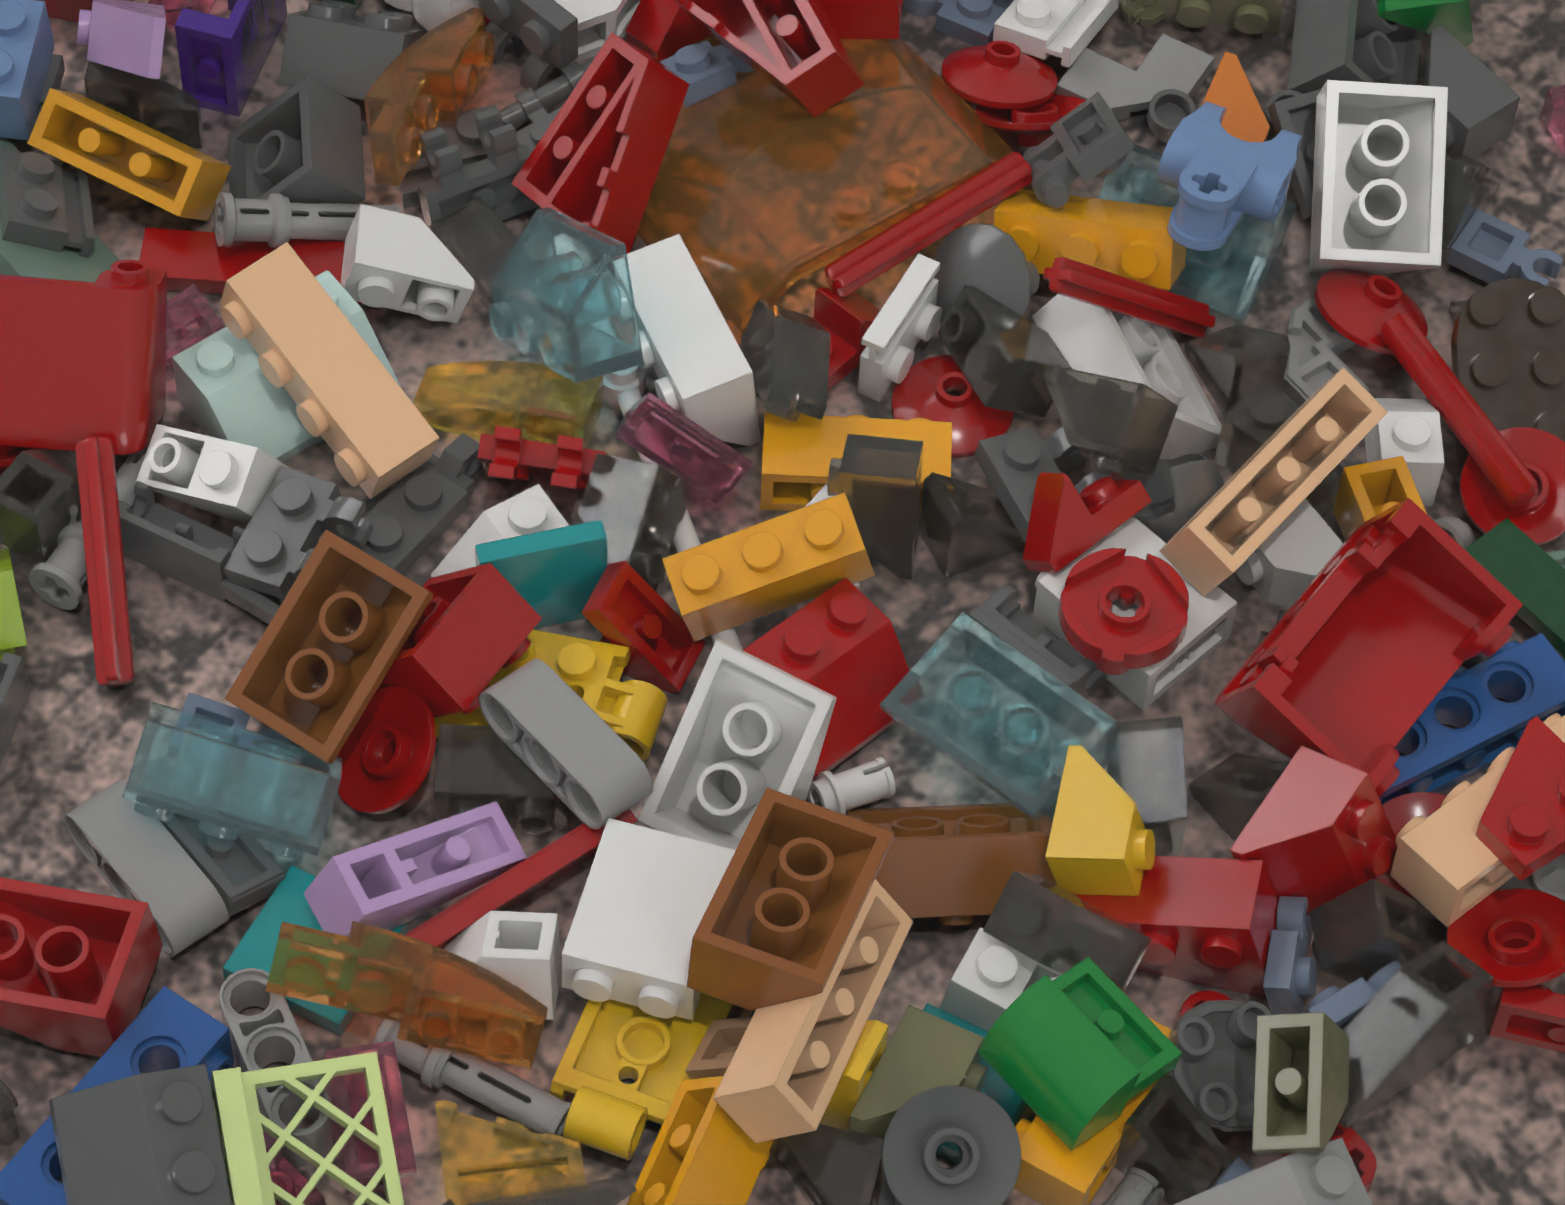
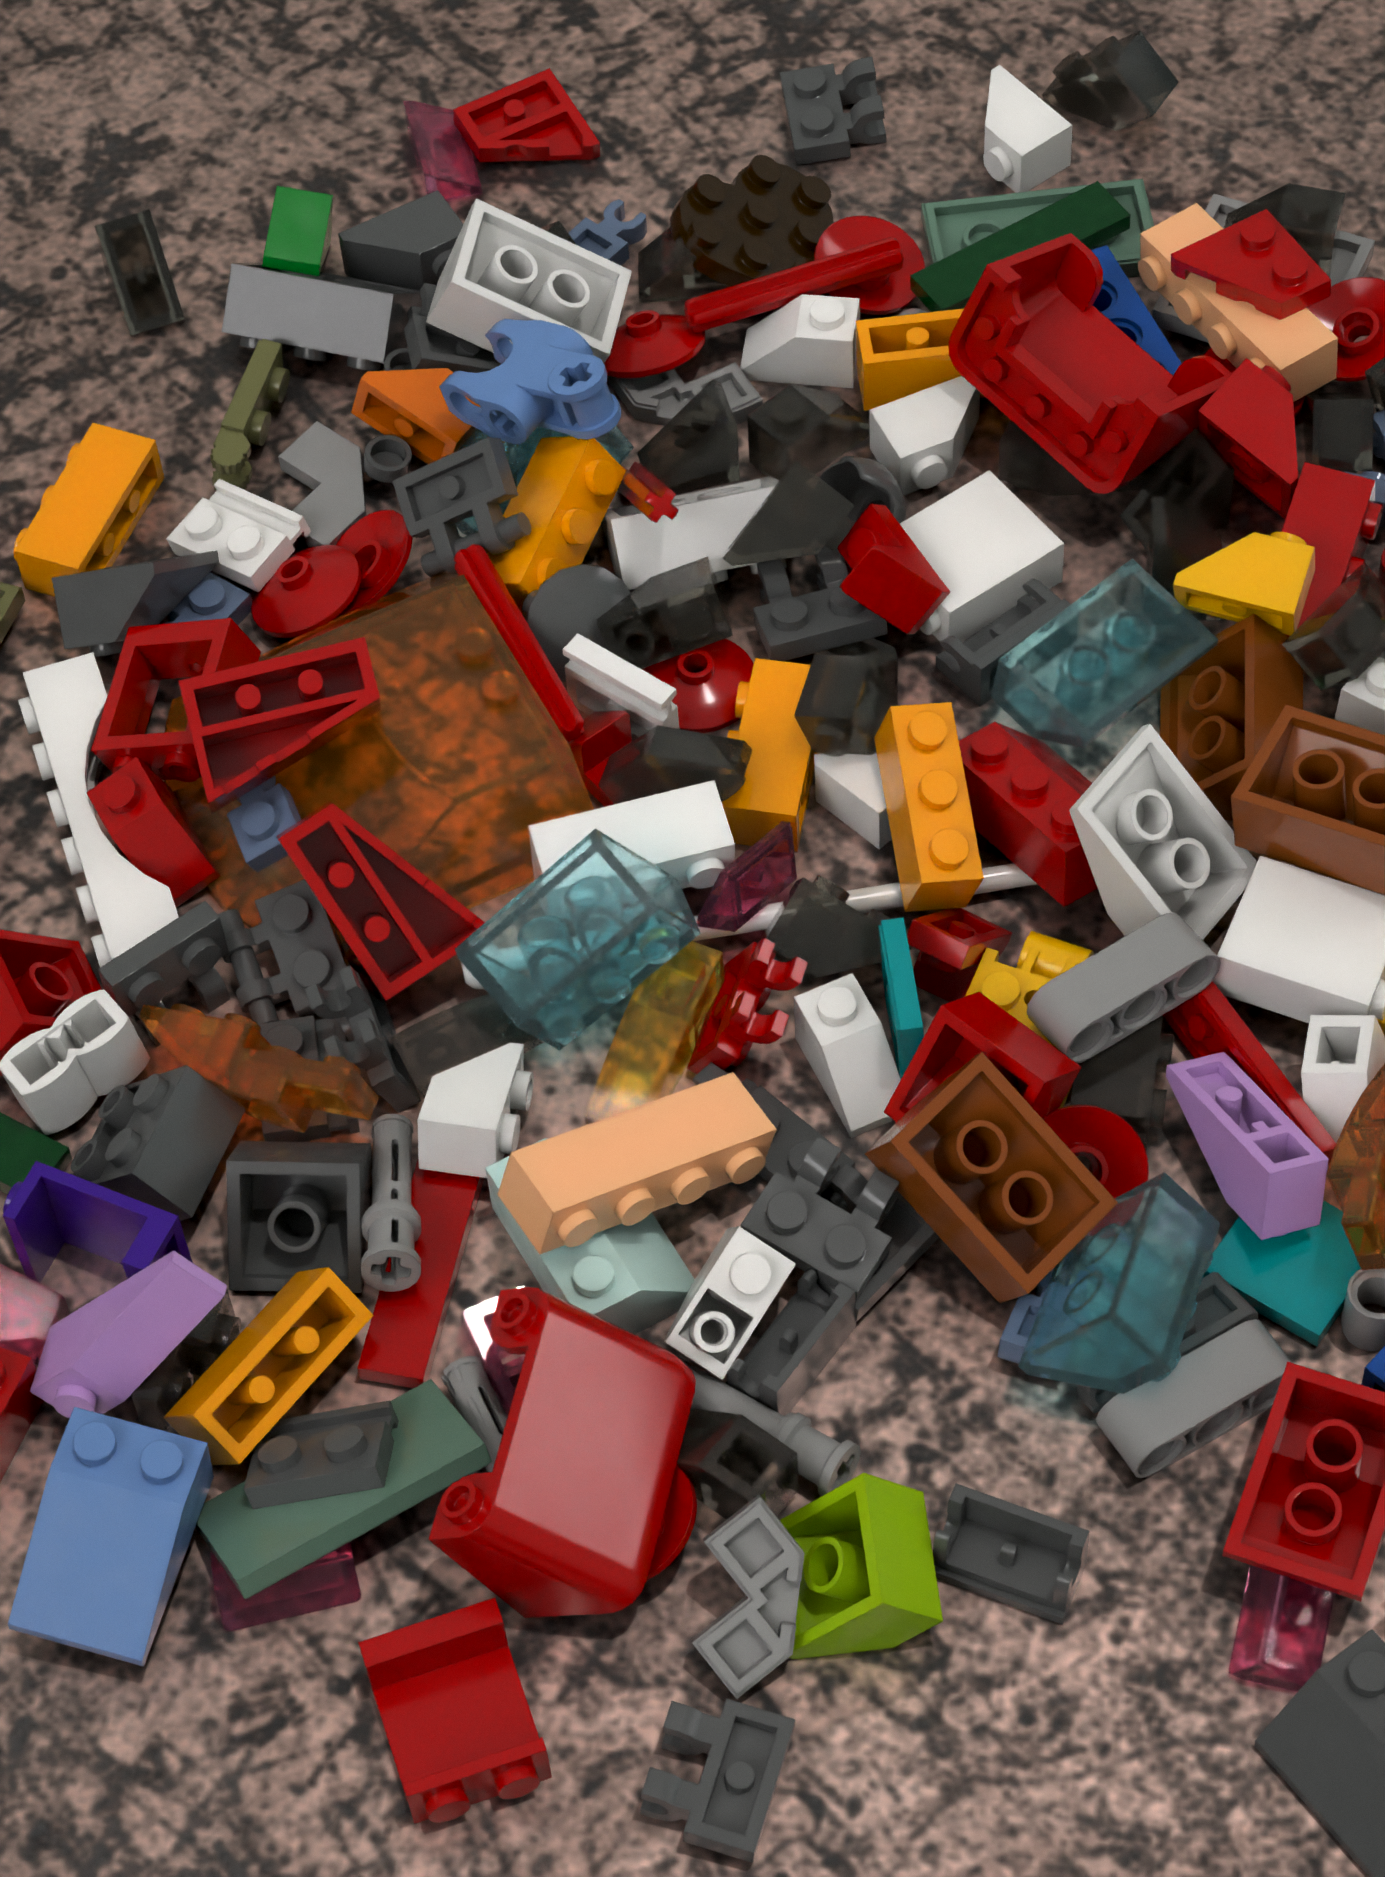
camera: 75 degrees left, 0 degrees up
red axle [75,437,135,687] -> none
red plate [1058,548,1189,675] -> none
light nougat brick [1159,367,1388,596] -> none

